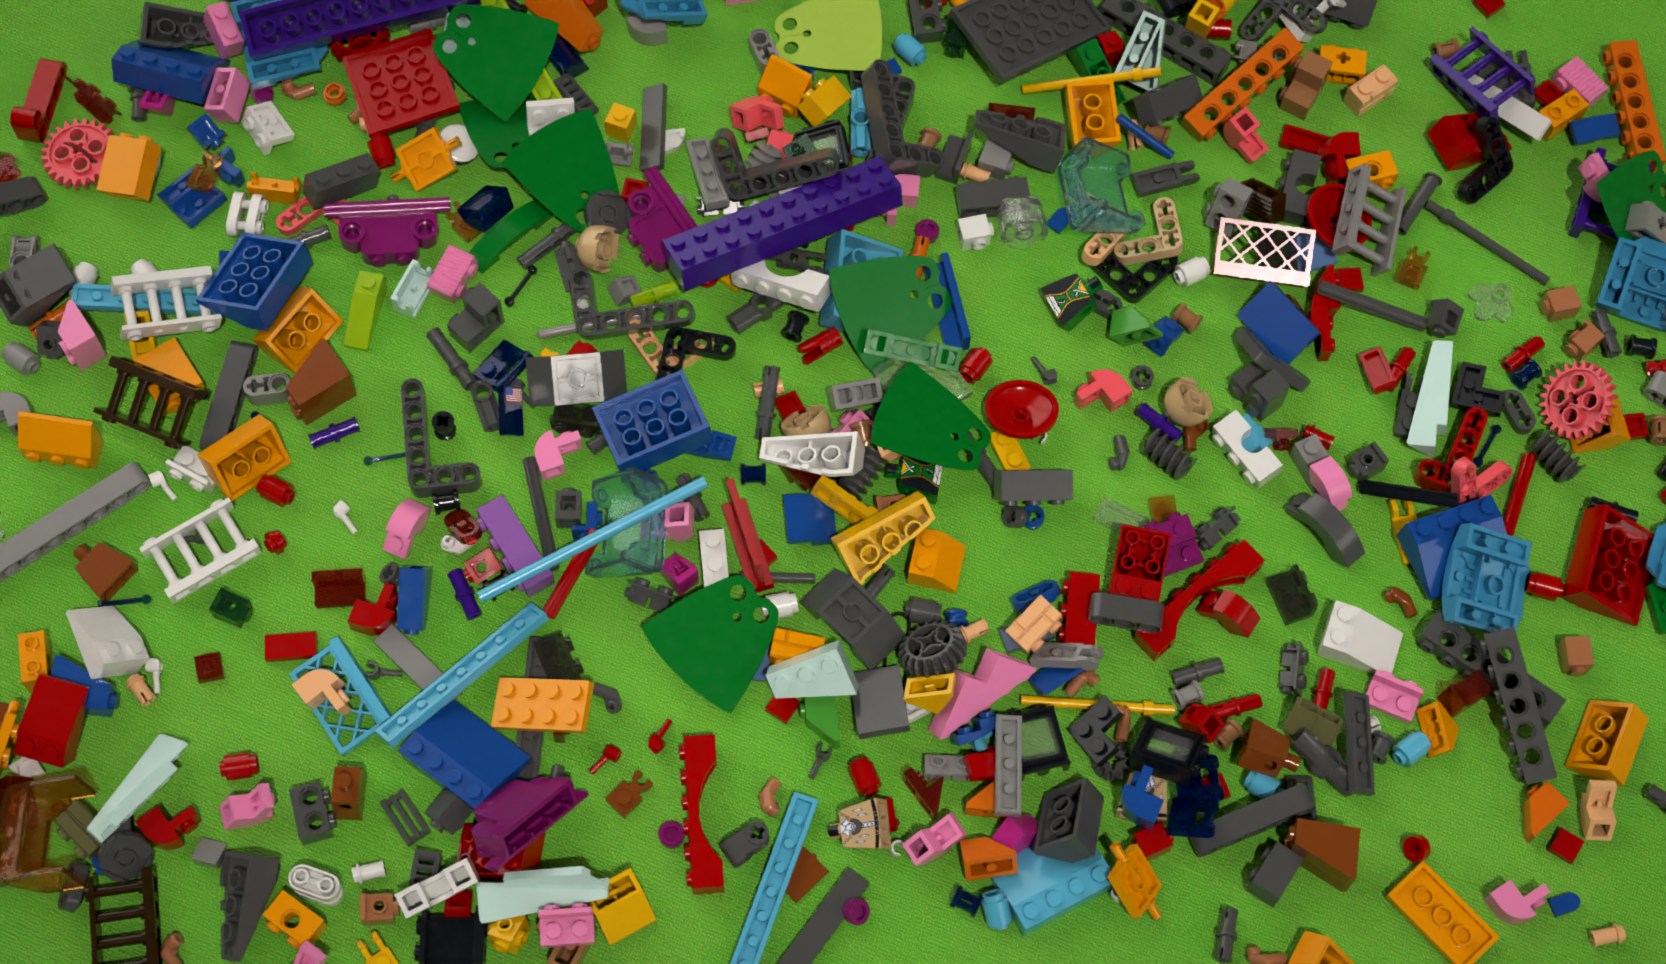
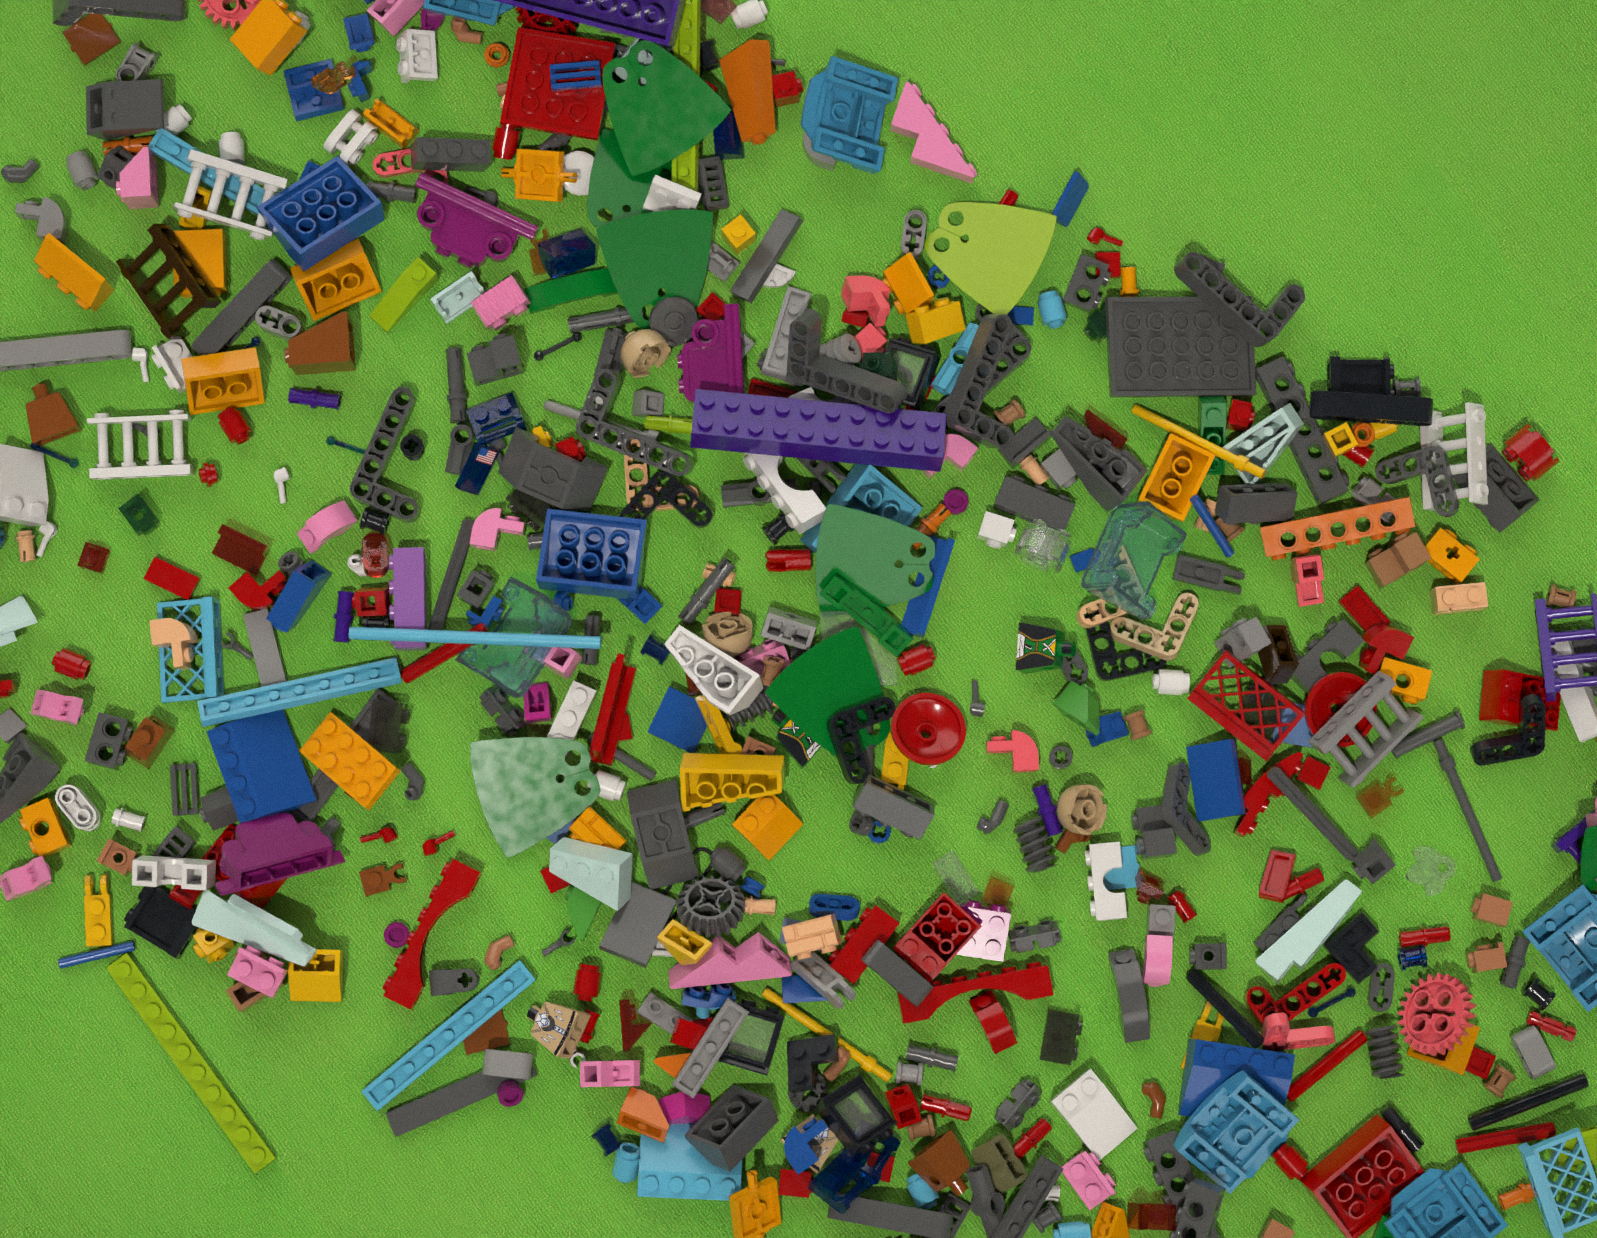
camera: 30 degrees right, 15 degrees up
nougat arm [1063,670,1100,697] -> none
none -> light grey beam [482,1049,533,1080]
none -> blue tile [550,61,601,91]
none -> black beam [826,697,896,784]

